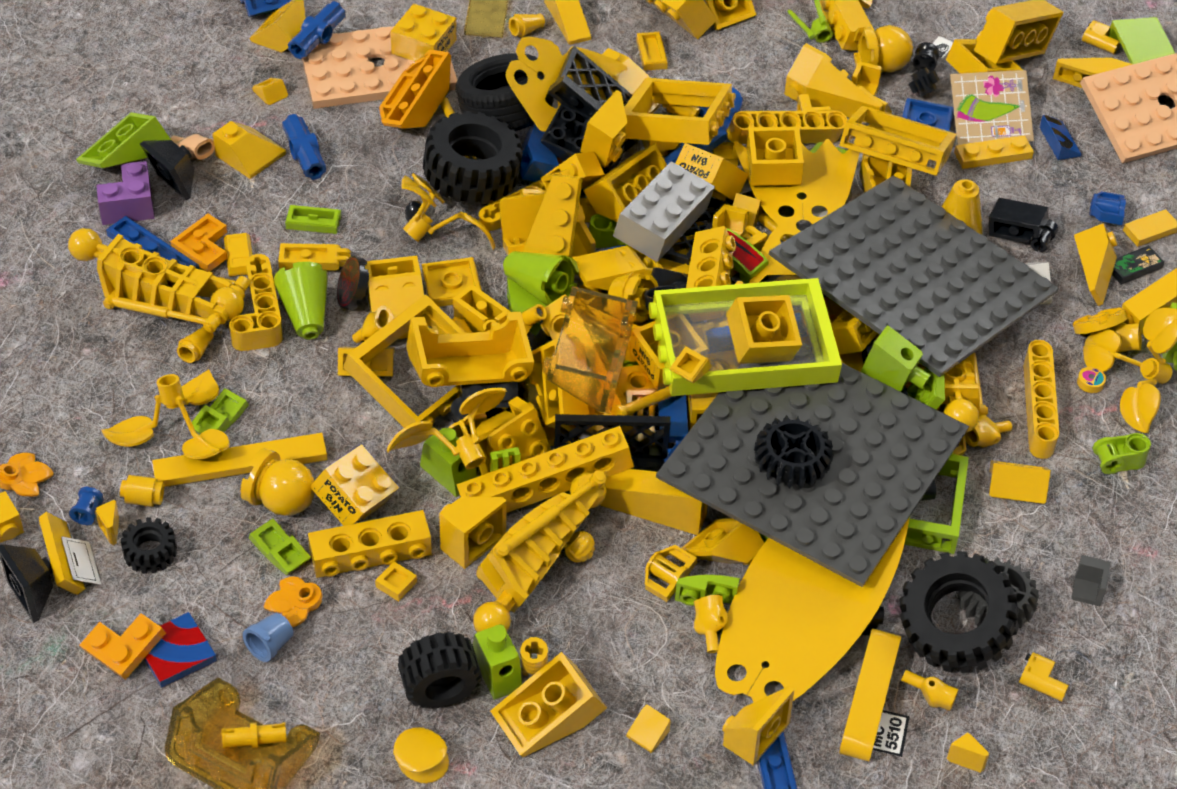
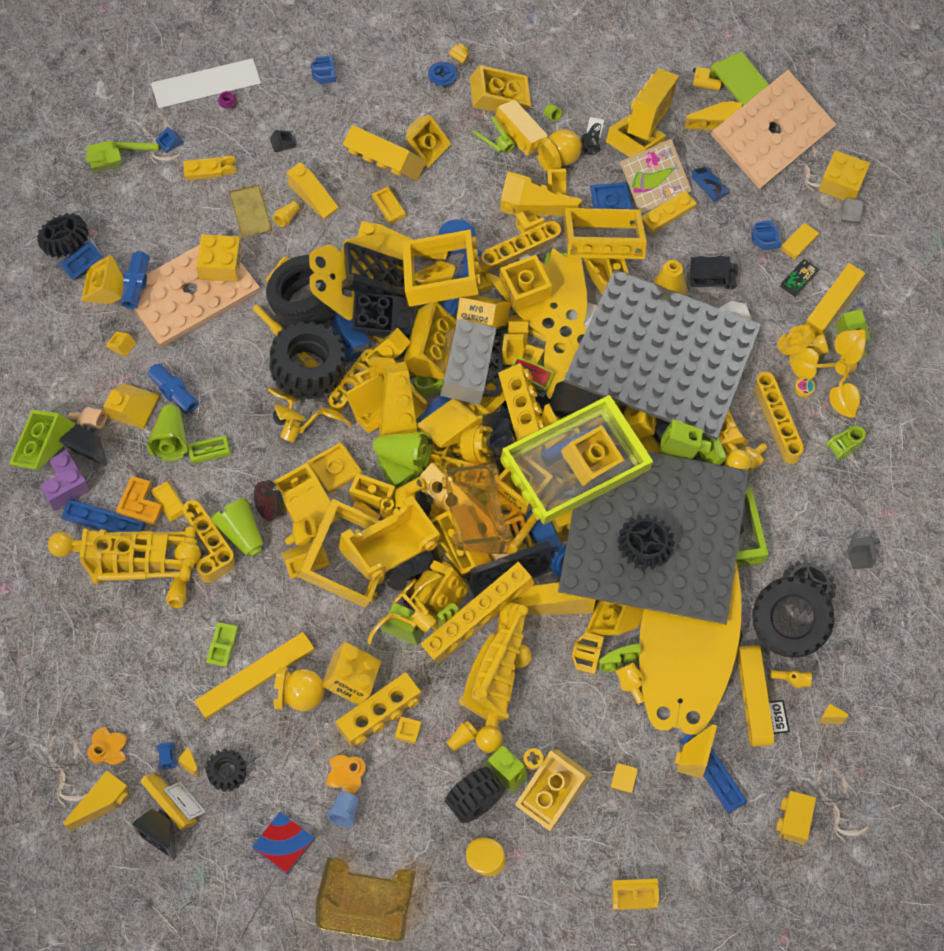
camera: 20 degrees left, 15 degrees up
light orange plate [79,613,166,680] -> none
yellow plant [101,369,230,459] -> none
yellow brick [120,475,165,507] -> none
yellow pin [221,722,287,749] -> none
lime slope [249,518,311,575] -> none
yellow hinge [278,243,351,270] -> none
light orange wedge [379,50,451,129] -> none
yellow slope [439,497,507,569] -> none
yellow slope [580,90,628,168] -> none
yellow slope [669,346,712,383] -> none
black gear [908,67,940,97] -> none
yellow panel [989,460,1051,504] -> none
yellow piece [1019,652,1069,702] -> none
yellow slope [1074,223,1118,306] -> none
none -> lime cone [147,404,188,461]
none -> yellow cone [446,720,478,752]
none -> lime piece [544,104,562,122]

